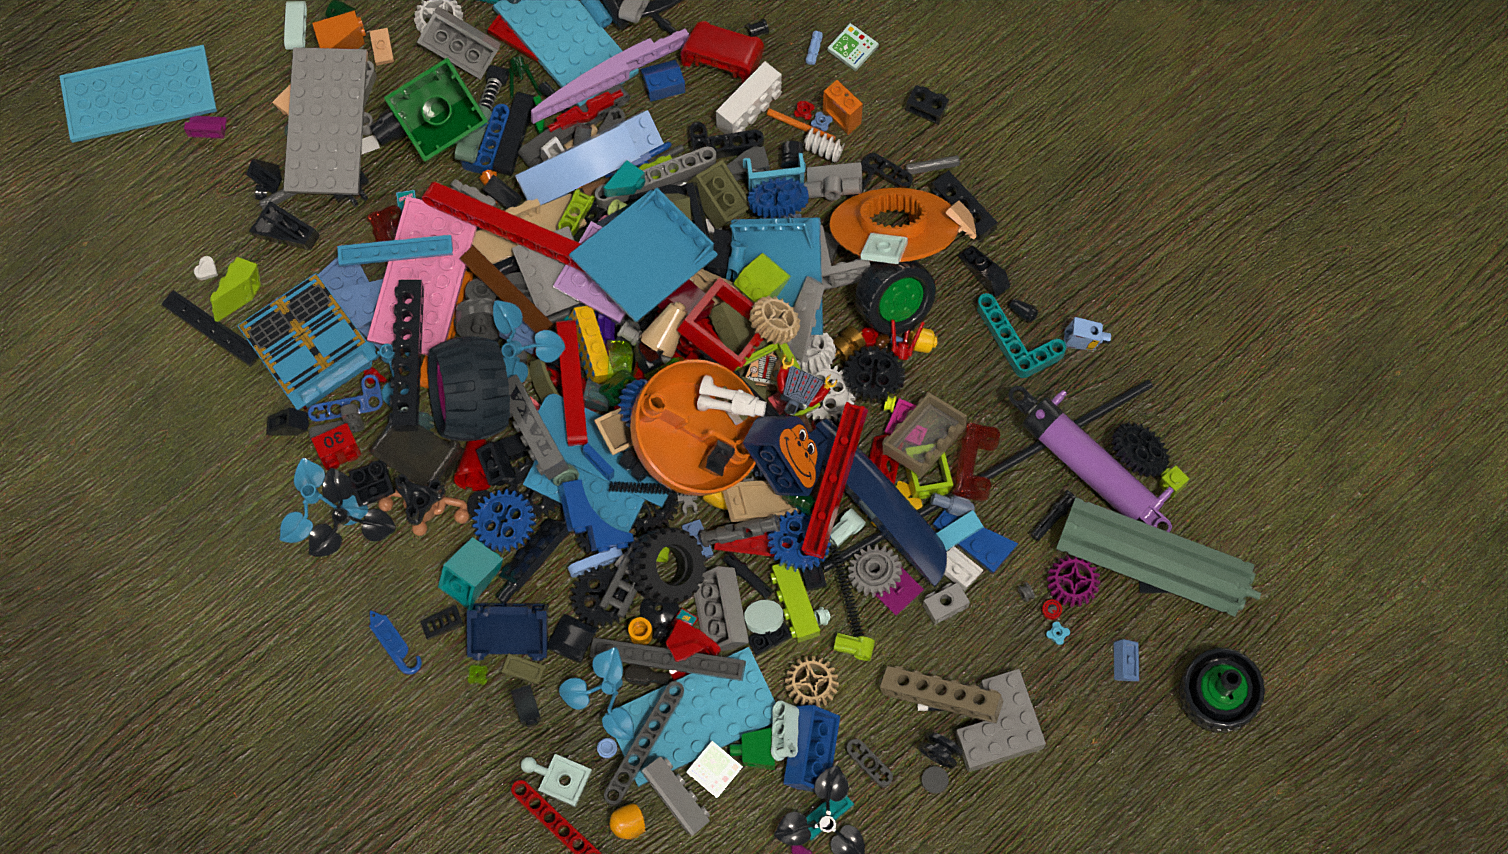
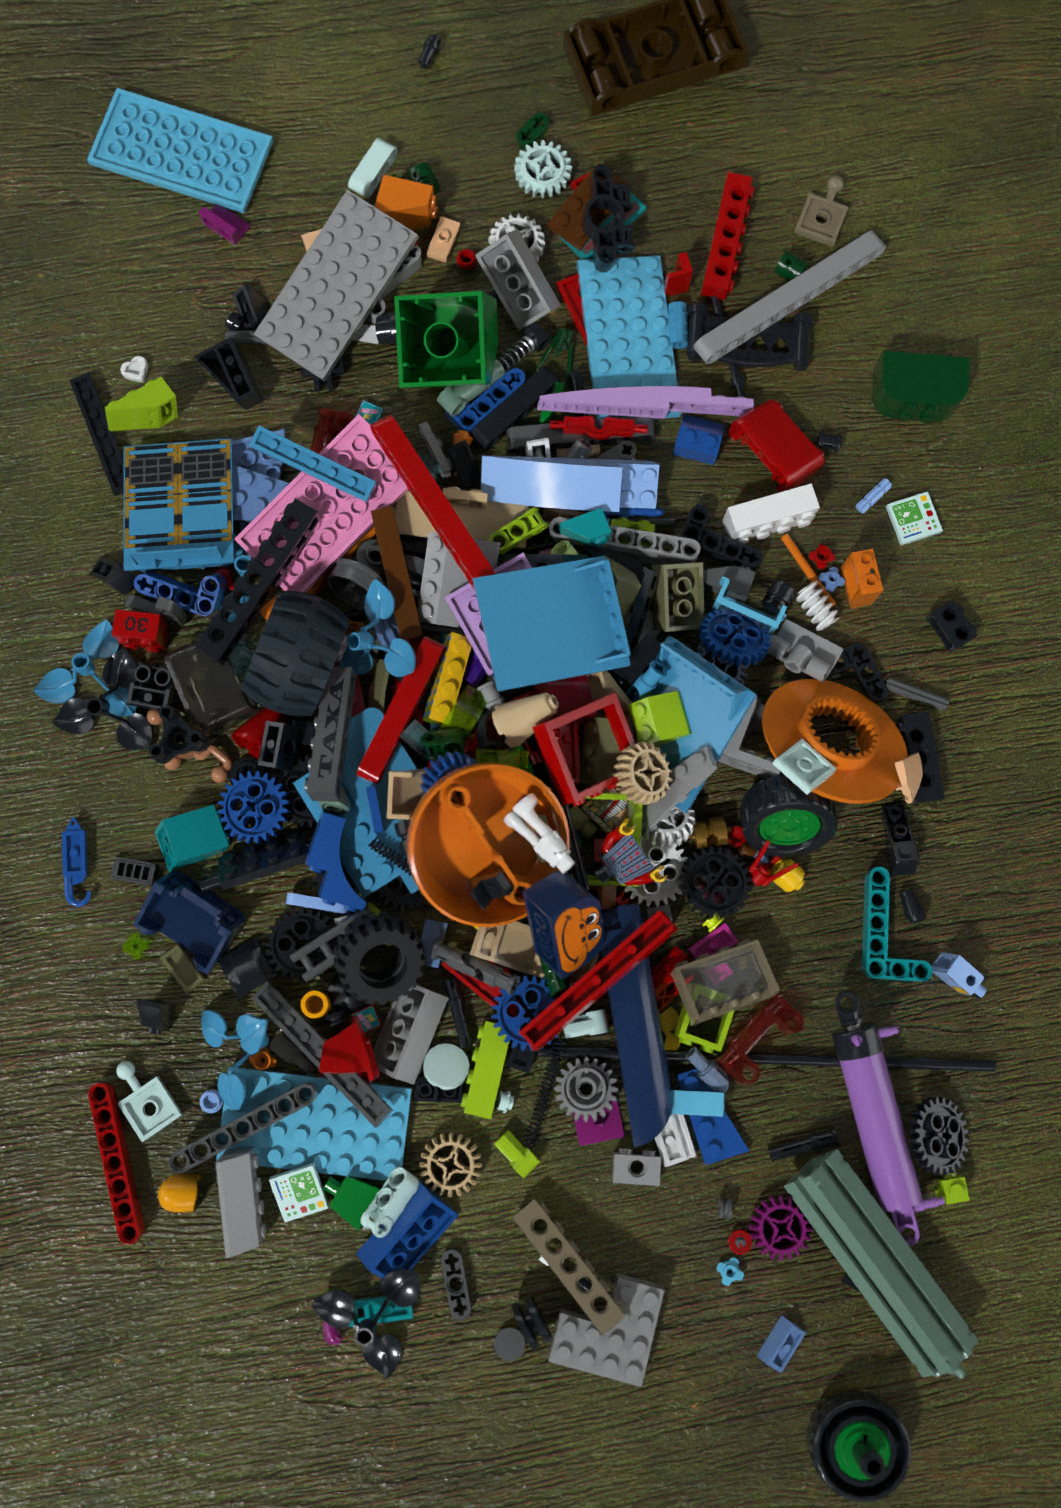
camera: 30 degrees right, 10 degrees up
none -> orange plate [249,1047,277,1070]
none -> red plate [456,249,477,271]

